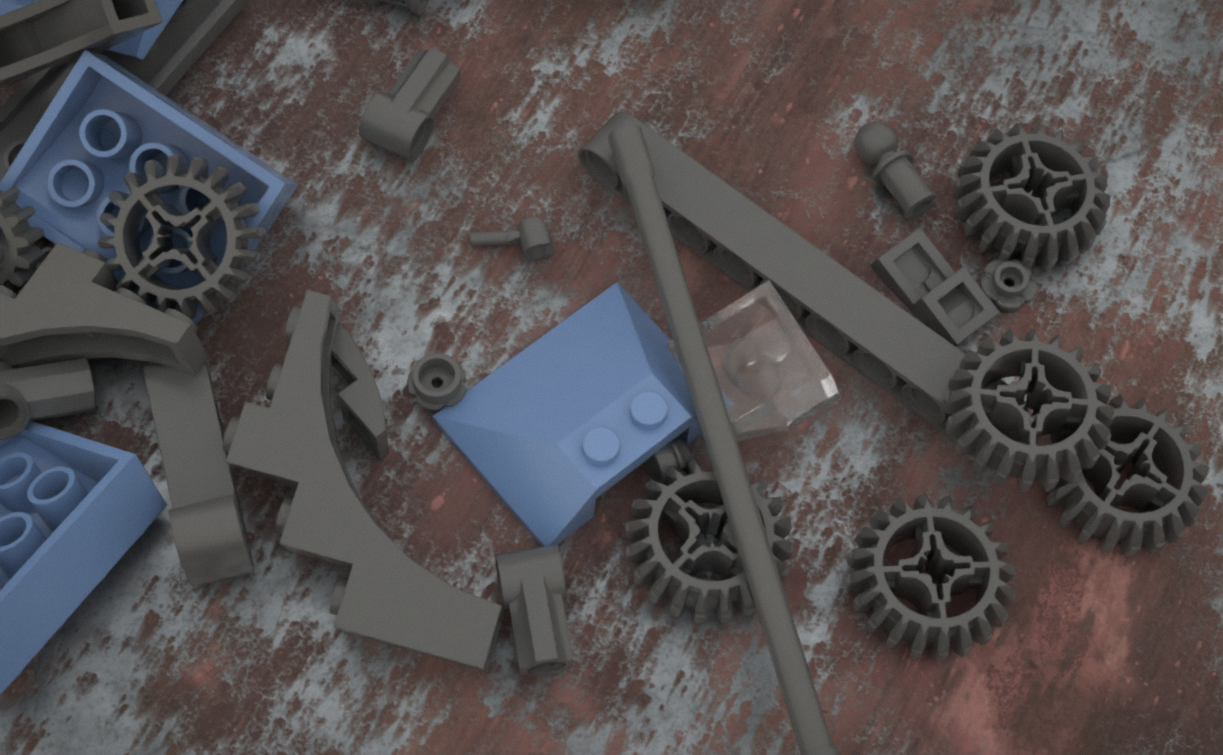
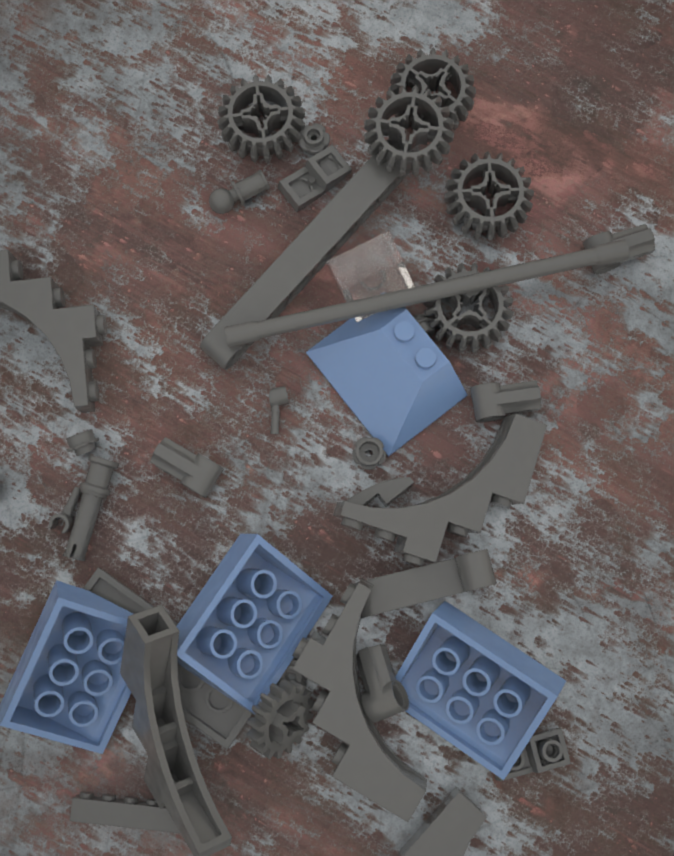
camera: 80 degrees left, 15 degrees up
dark grey gear [98,155,265,319] -> none

